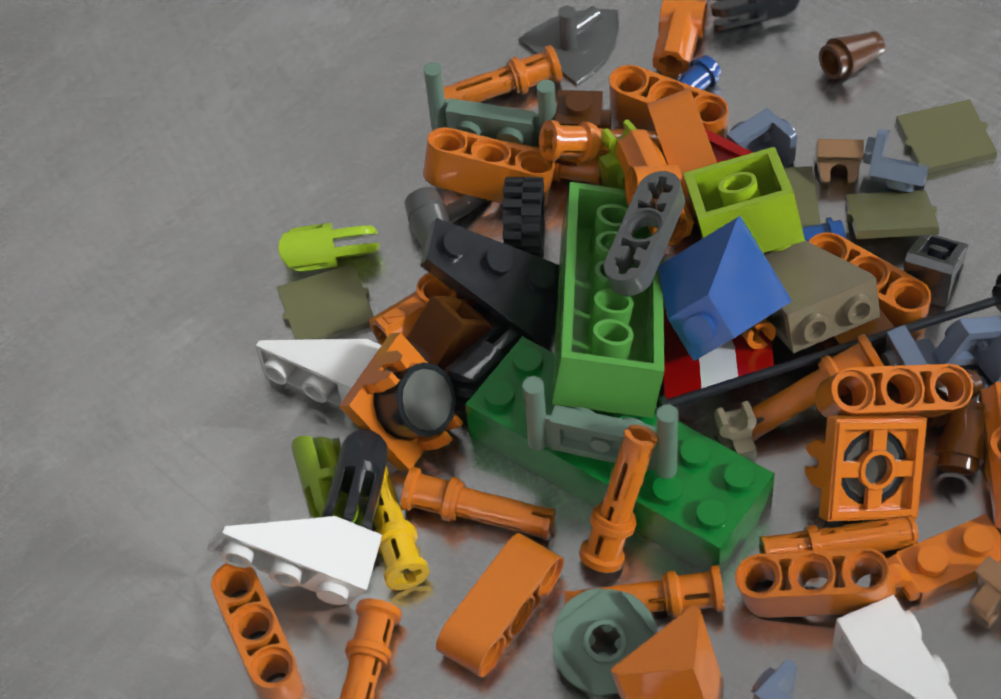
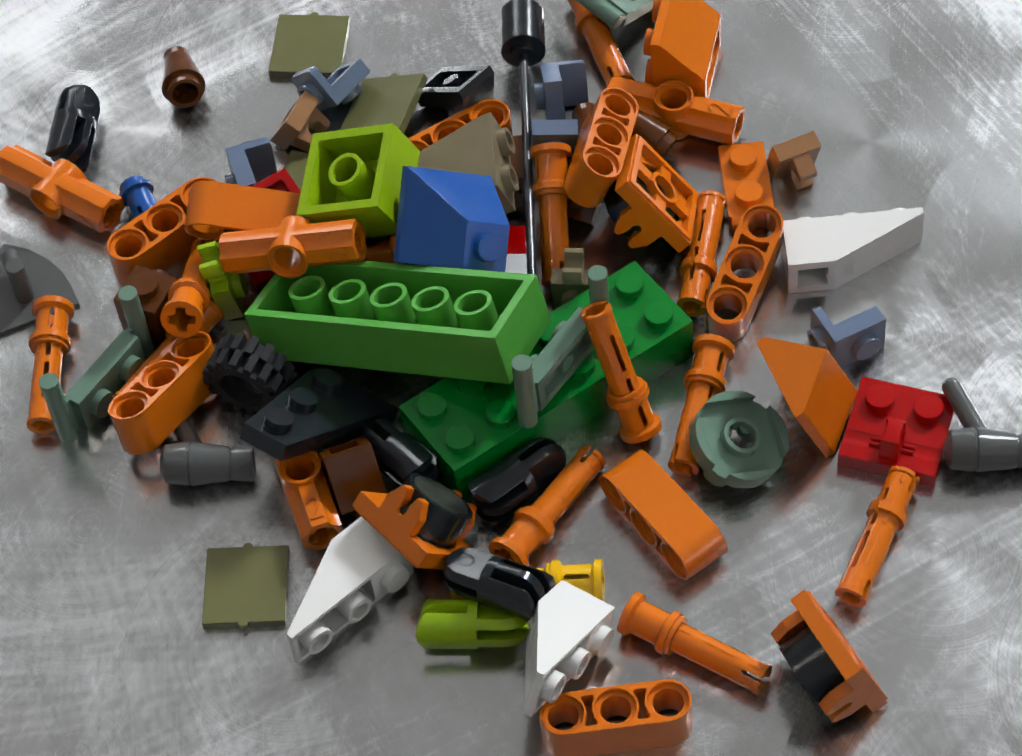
camera: 70 degrees left, 0 degrees up
lime arm [278,222,380,272] -> none
dark grey beam [604,171,685,296] -> none
none -> black arm [468,437,566,526]

